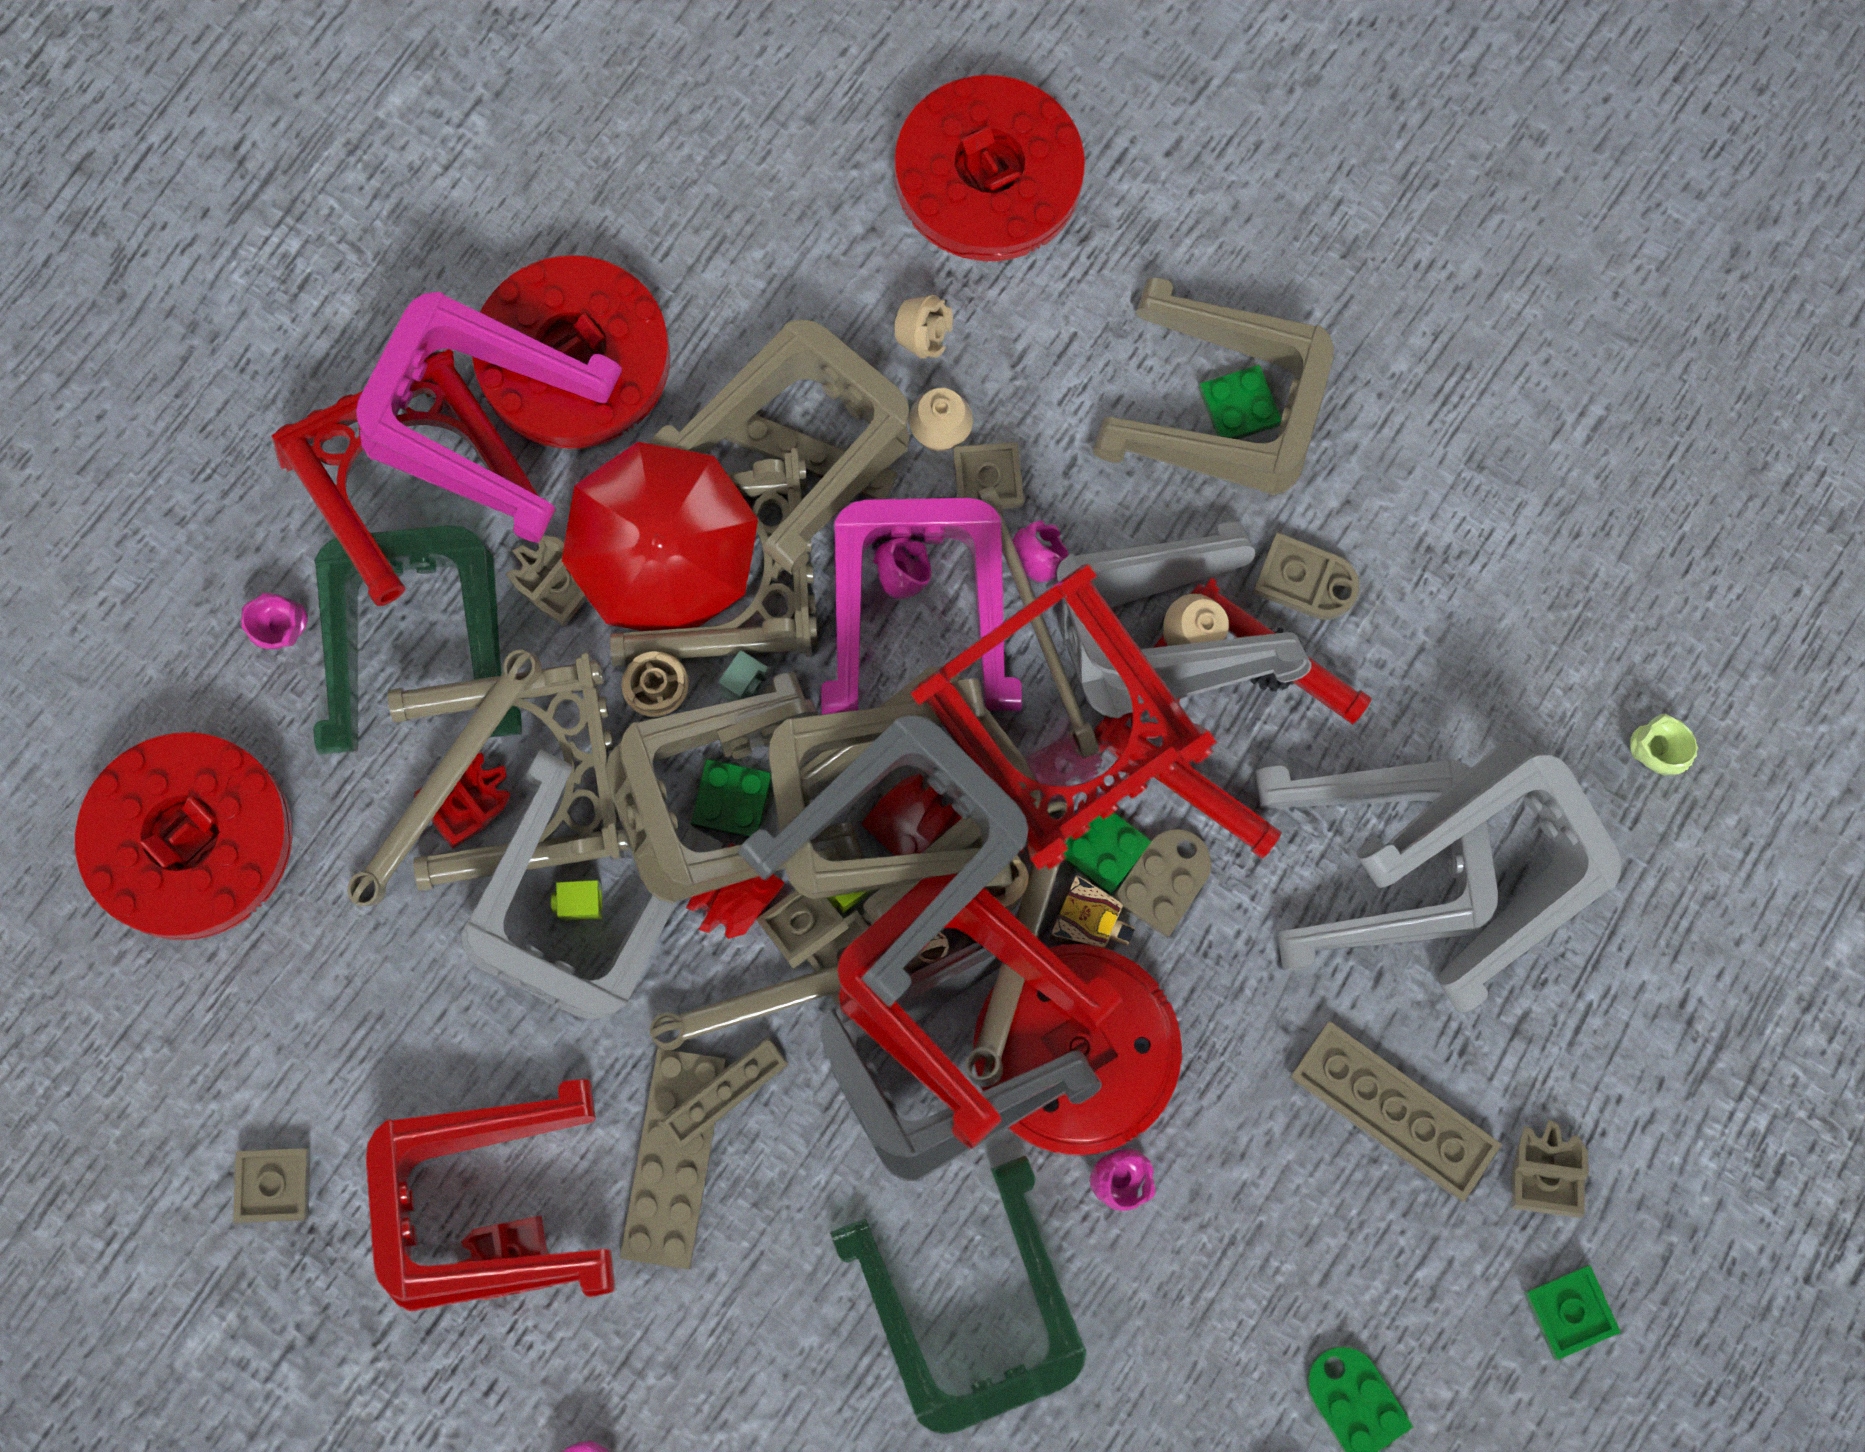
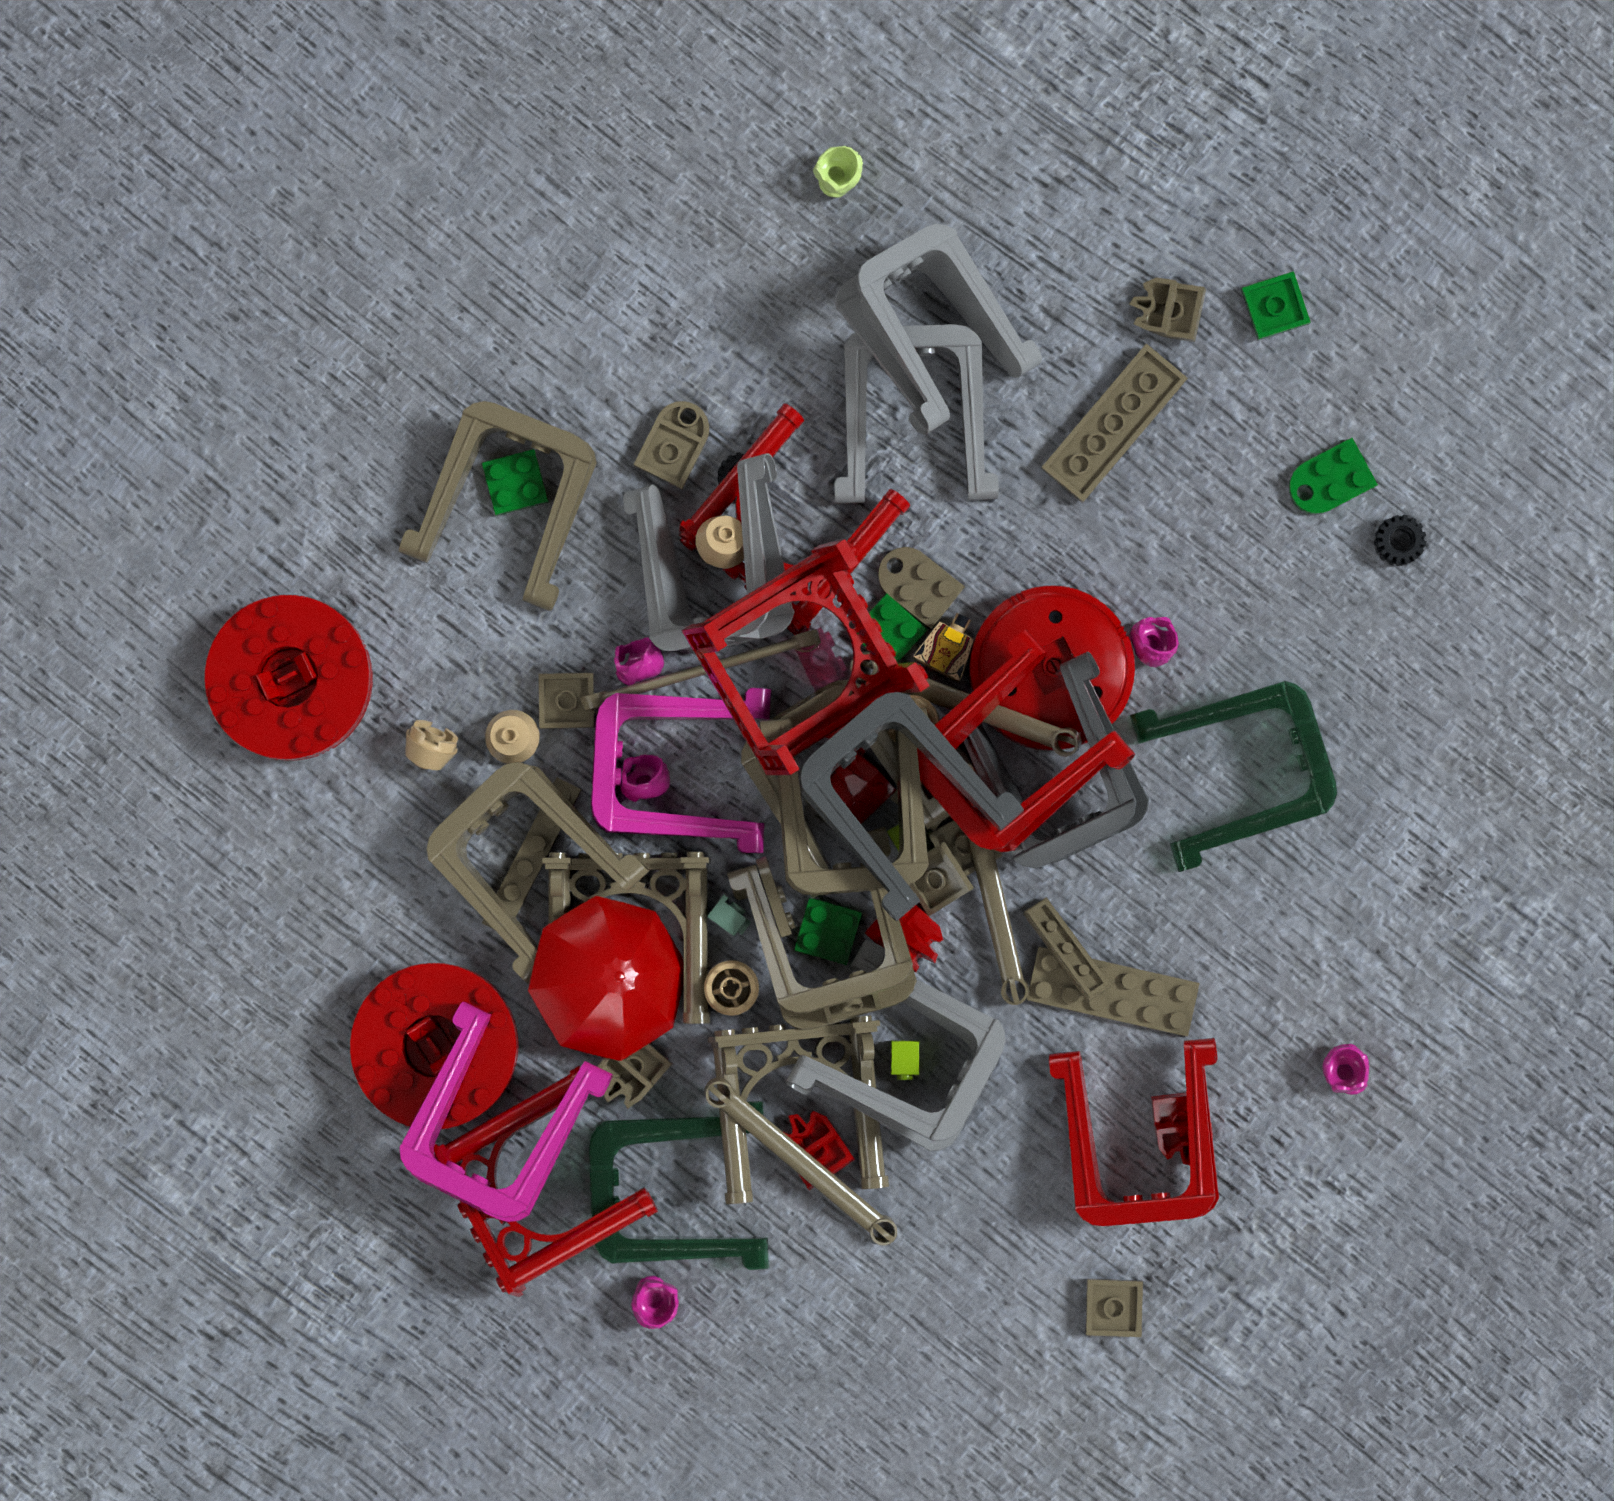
camera: 75 degrees left, 10 degrees up
red piece [75,732,293,940] -> none

